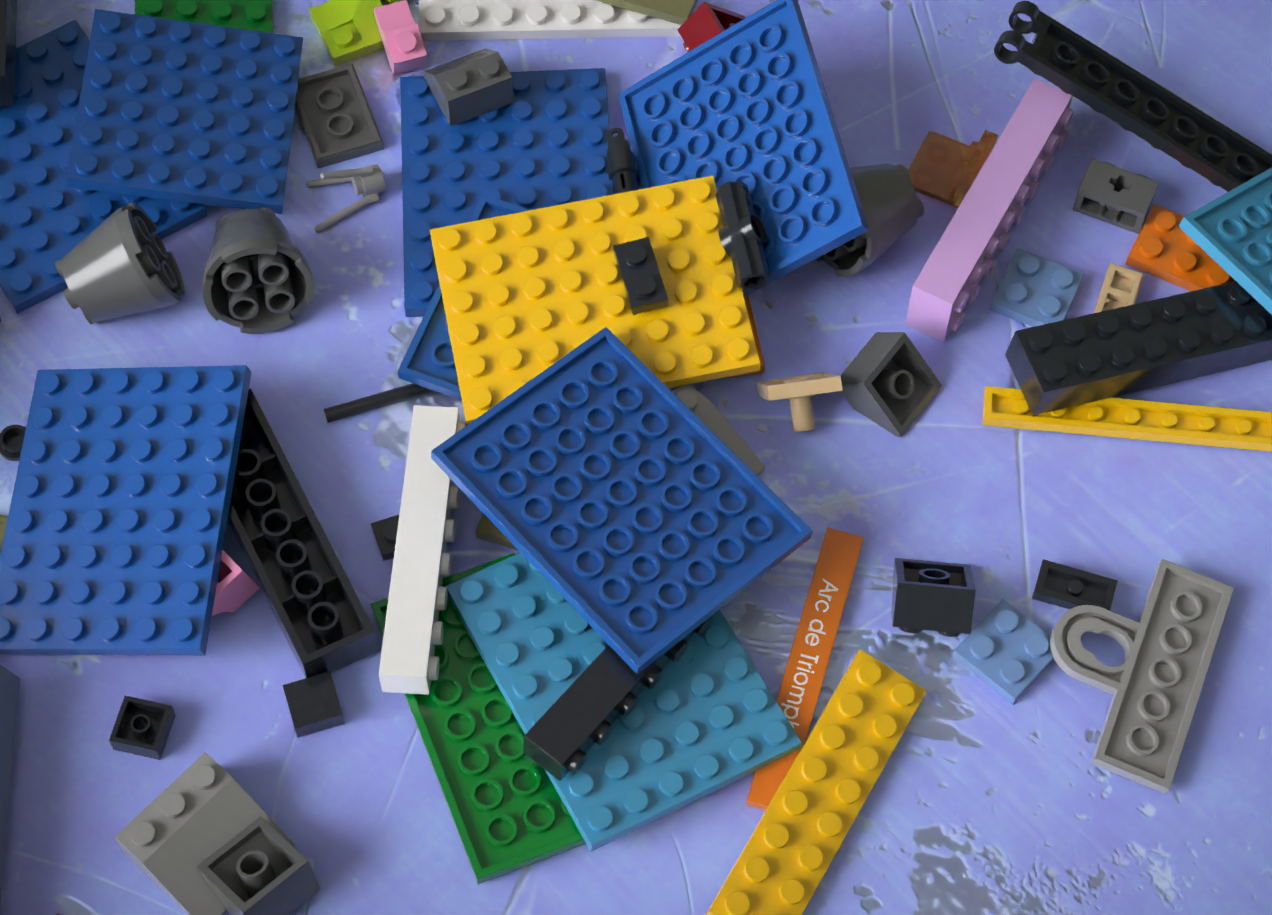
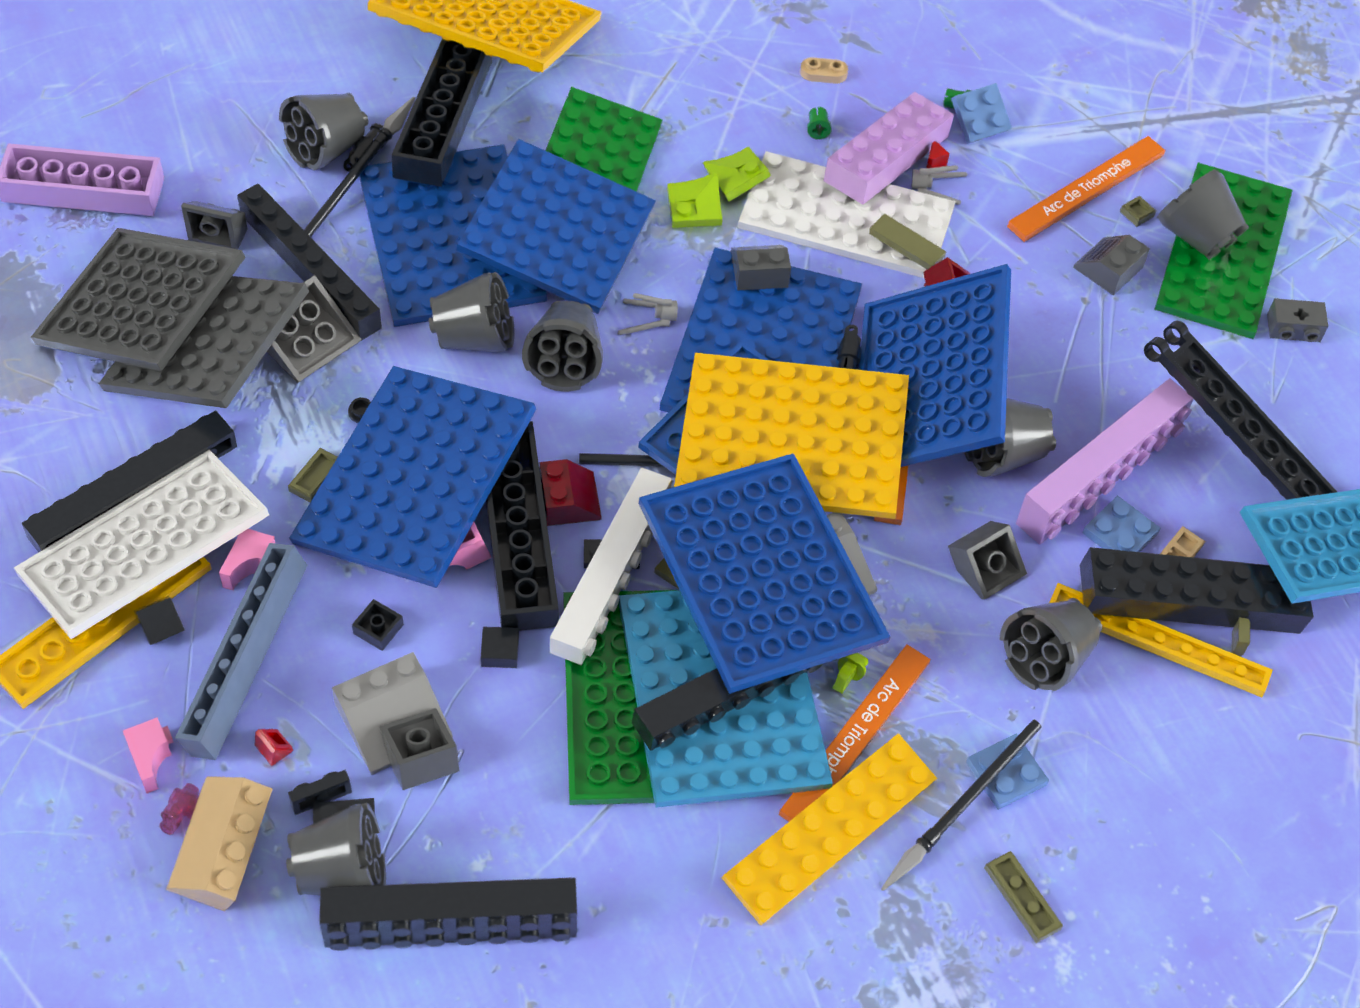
camera: 15 degrees right, 5 degrees down
dark grey tile [295,63,384,169] -> none
bright pink arch [374,0,427,76] -> none
black plate [613,237,669,315] -> none
black piece [716,181,771,291] -> none
tan tile [756,372,843,432] -> none
black slope [891,558,976,637] -> none
clear orange bracket [908,130,998,208] -> none
black plate [1032,559,1118,610] -> none
light grey plate [1050,559,1234,794] -> none
dark grey brick [1073,159,1159,234] -> none
orange plate [1125,204,1235,291] -> none
none -> dark red slope [539,459,602,526]
none -> lime piece [832,653,869,694]
none -> black piece [881,719,1042,891]
none -> olive tile [984,851,1063,944]
none -> dark grey cone [1000,598,1102,691]
none -> olive tile [1231,617,1250,657]

